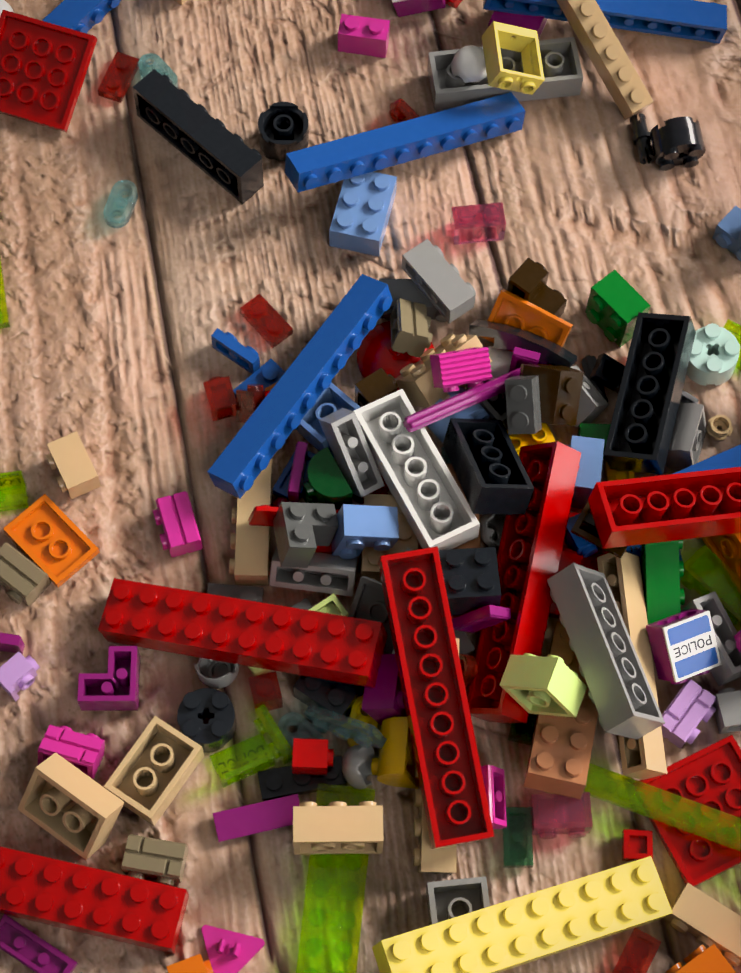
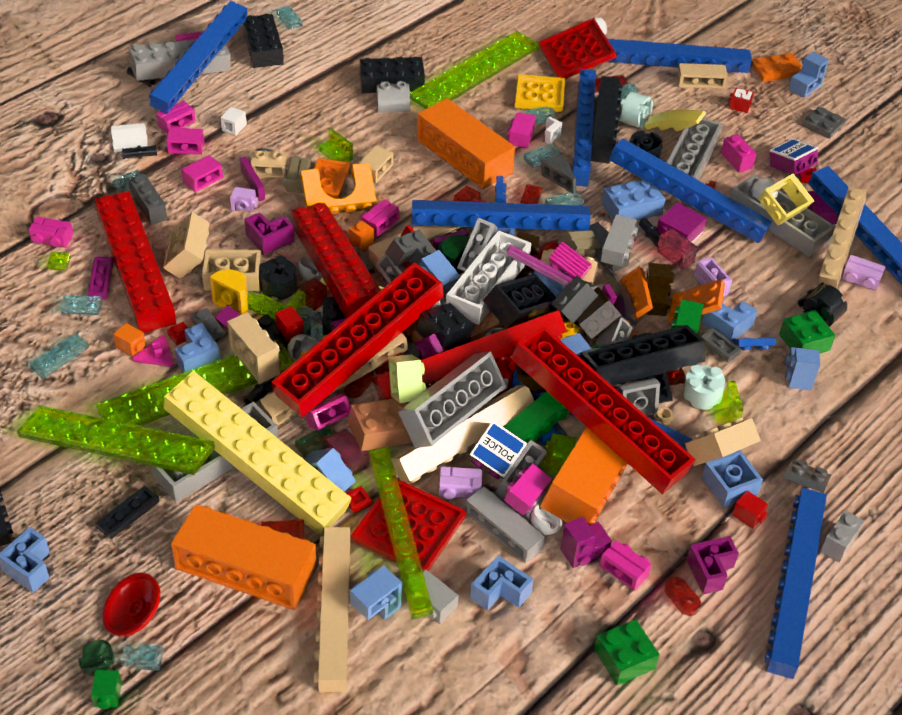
camera: 55 degrees right, 20 degrees down
dark pink brick [38,725,105,780] -> none
dark tan brick [121,834,188,886] -> none
none -> red plate [167,322,188,345]
none -> medium blue brick [175,323,221,377]
none -> dark grey plate [190,308,224,340]
none -> yellow brick [210,269,249,315]
none -> black axle [243,377,275,405]
none -> light orange arch [300,163,377,215]
none -> brick [304,448,356,492]
none -> orange brick [349,220,374,252]
none -> orange brick [417,98,515,189]
none -> dark pink brick [507,112,536,148]
none -> yellow plate [515,74,565,112]
none -> clear light blue plate [523,144,561,168]
none -> dark grey slope [541,154,576,194]
none -> white bracket [544,117,562,145]
none -> clear light blue plate [545,191,584,206]
none -> blue brick [572,69,596,187]
none -> light aqua brick [619,92,653,128]
none -> black axle [638,218,665,247]
none -> light yellow slope [644,109,706,132]
none -> magenta piece [657,202,707,250]
none -> light grey brick [667,118,723,180]
none -> orange plate [668,279,725,324]
none -> lavender brick [694,257,732,297]
none -> medium blue brick [701,301,758,342]
none -> dark grey plate [701,328,741,363]
none -> blue plate [734,337,776,350]
none -> green brick [779,310,835,353]
none -> lavender brick [842,255,886,290]

